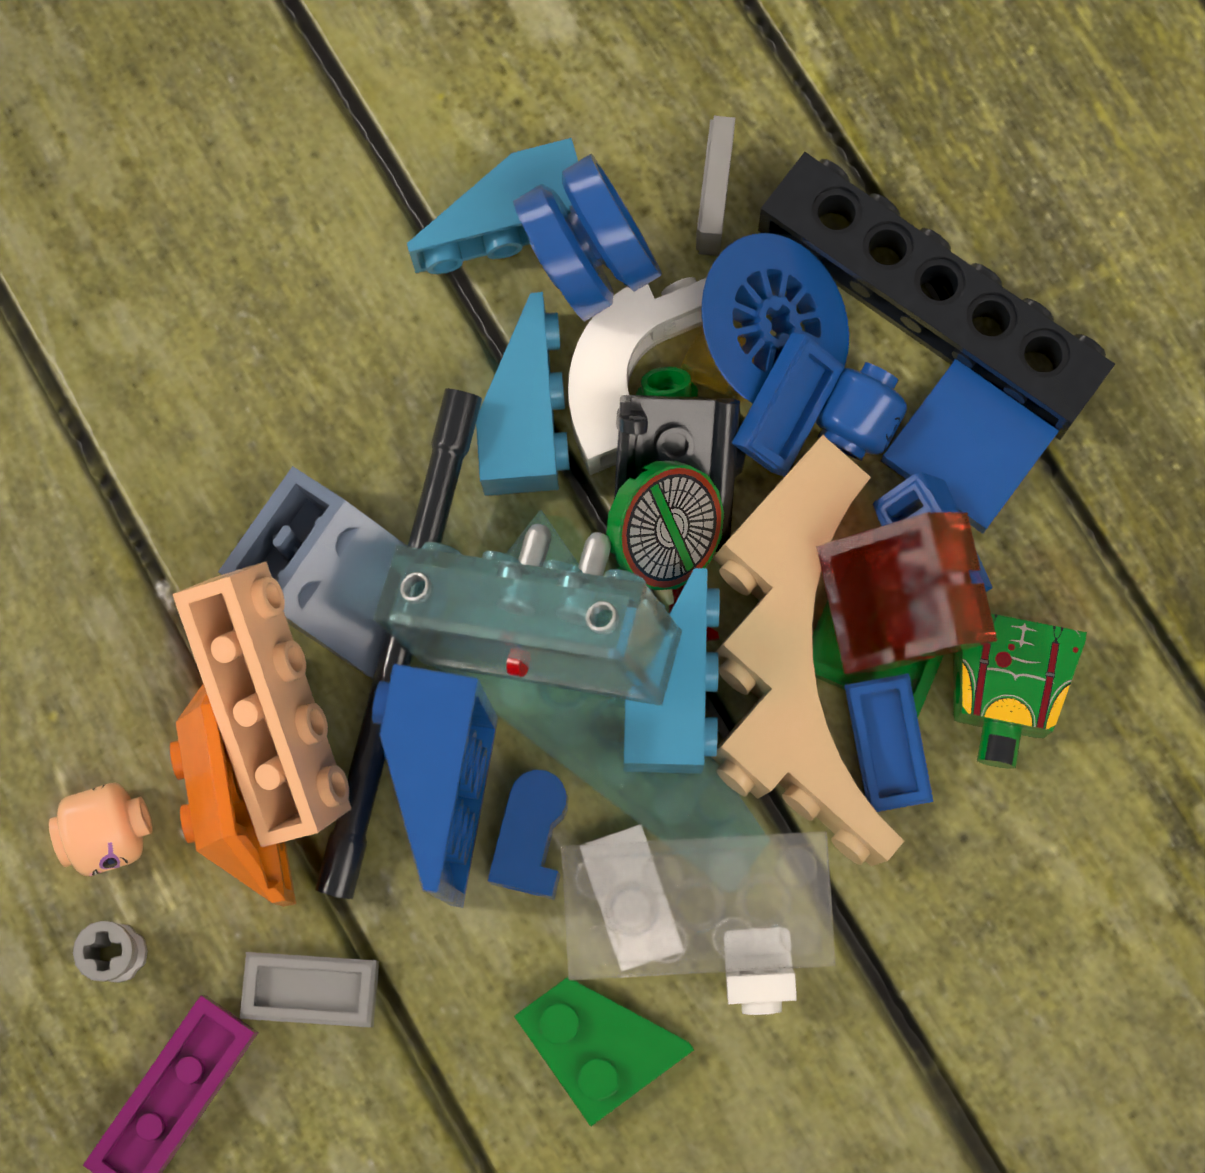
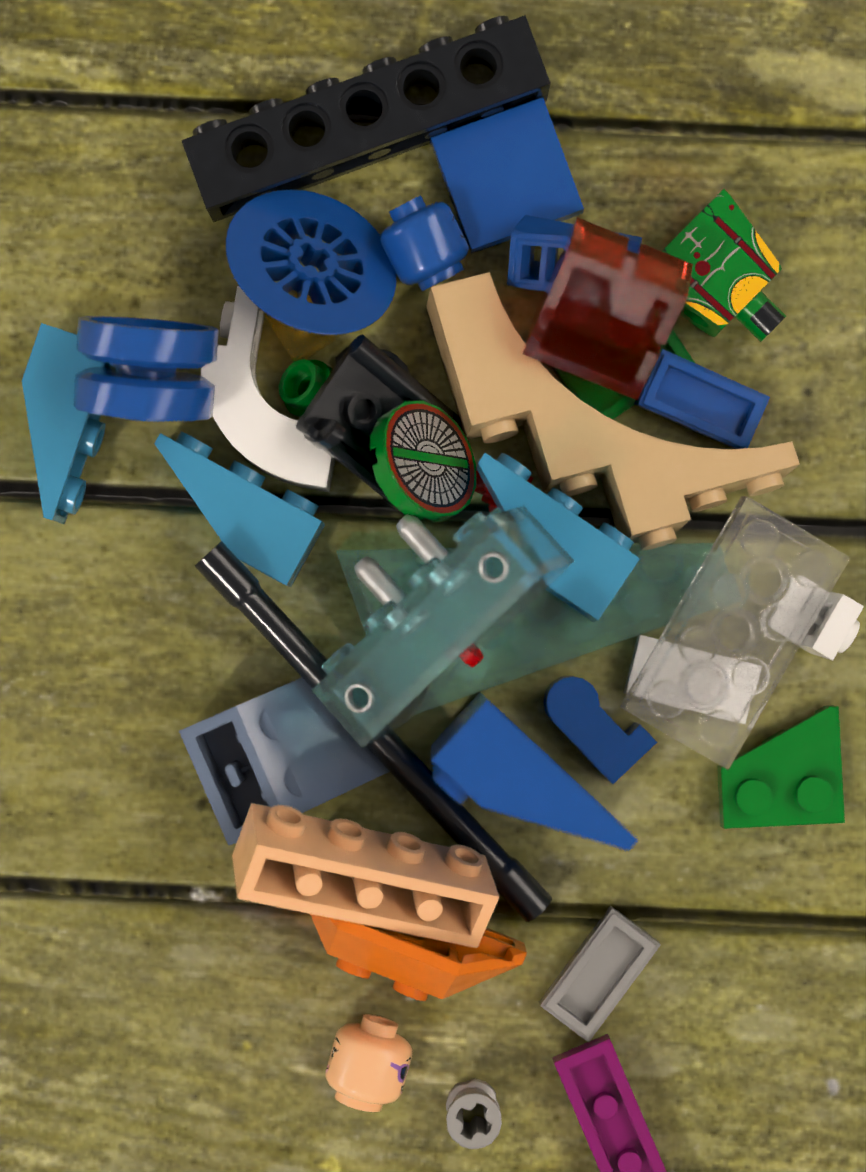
camera: 65 degrees left, 10 degrees up
light grey tile [696,116,735,256] -> none
blue tile [732,332,845,476] -> none

